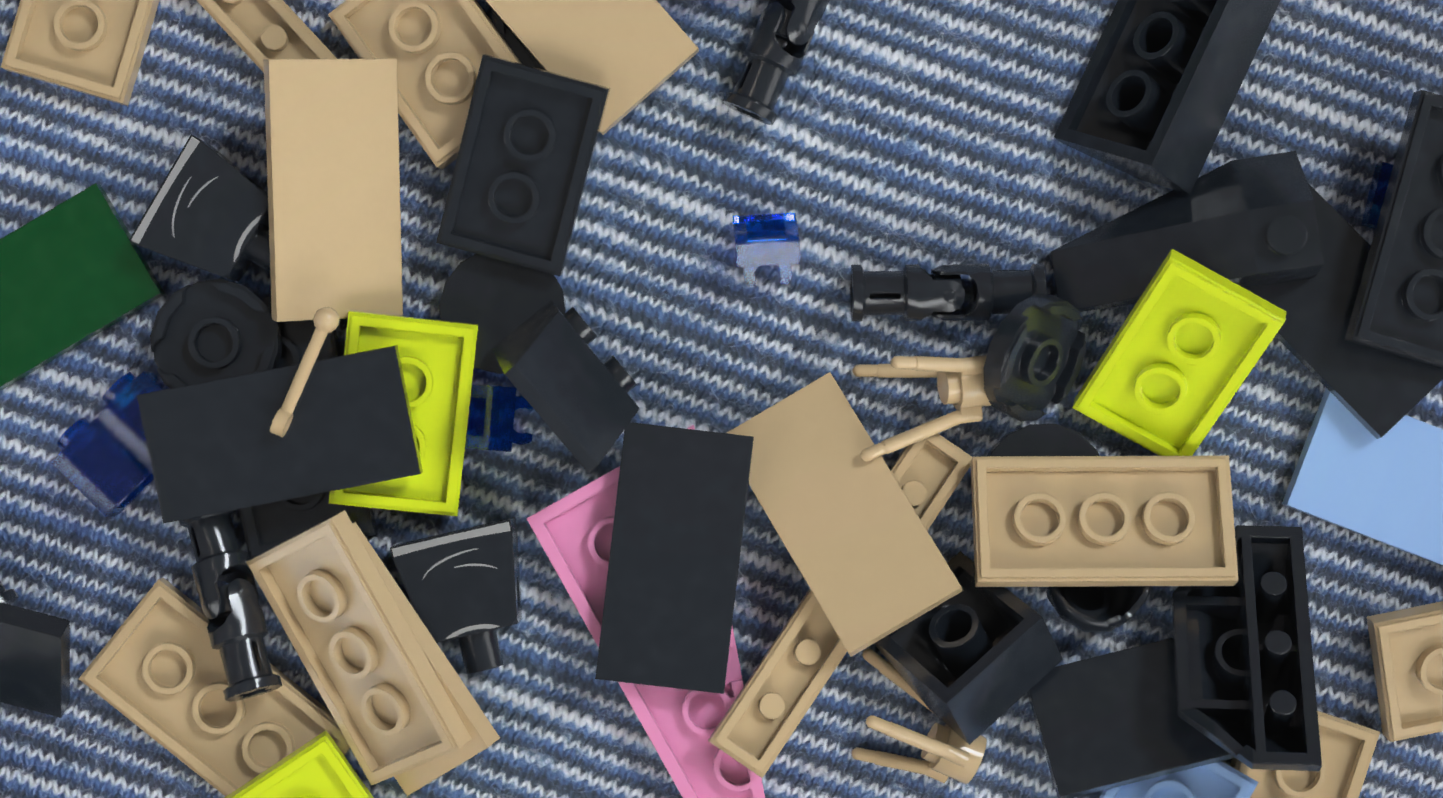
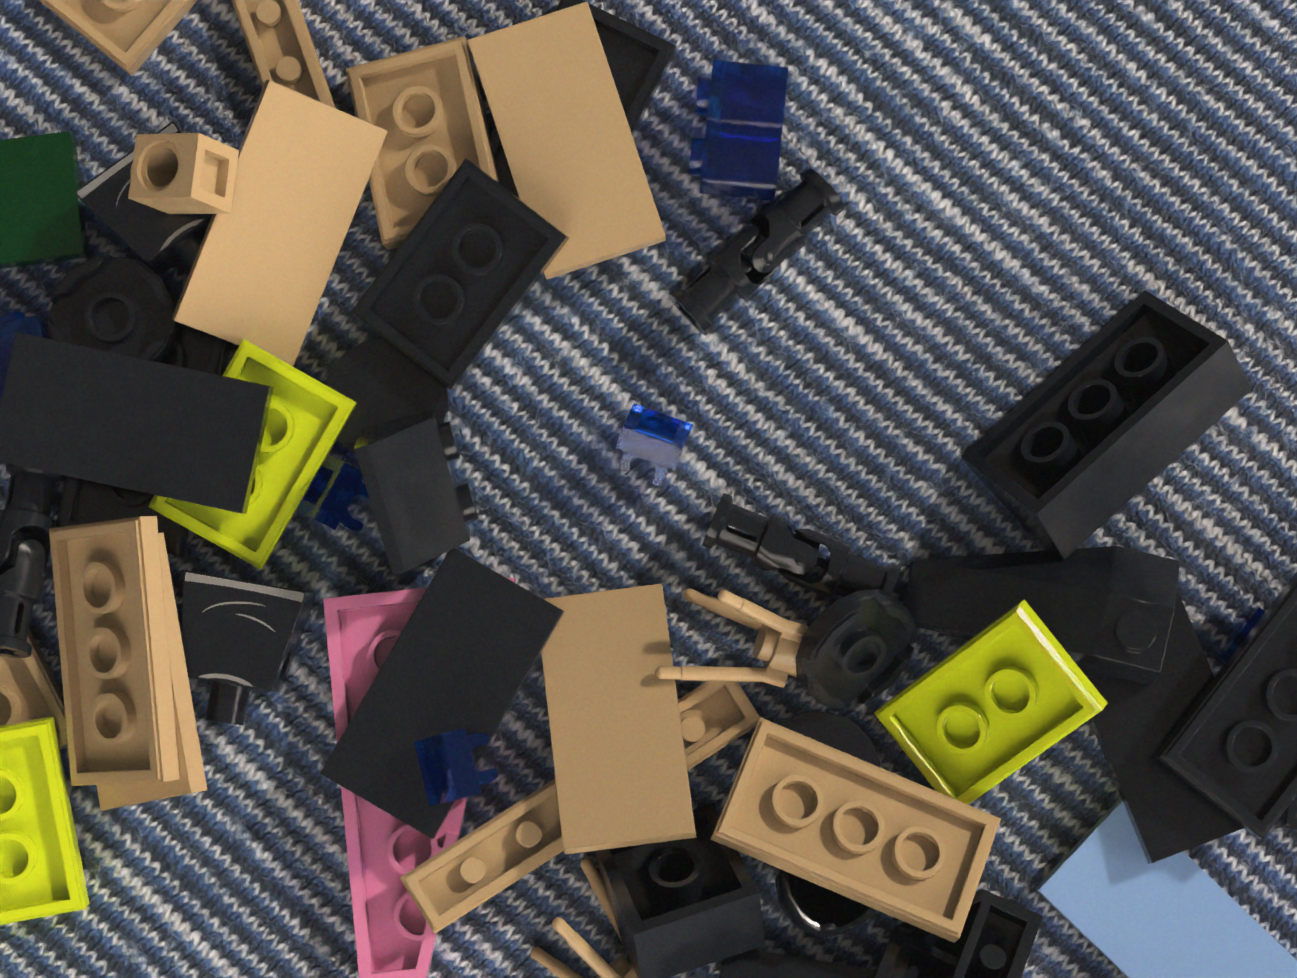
camera: 25 degrees right, 5 degrees down
tan hinge [270,307,339,437] -> none
none -> tan brick [128,133,239,214]
none -> clear blue tile [414,728,499,806]

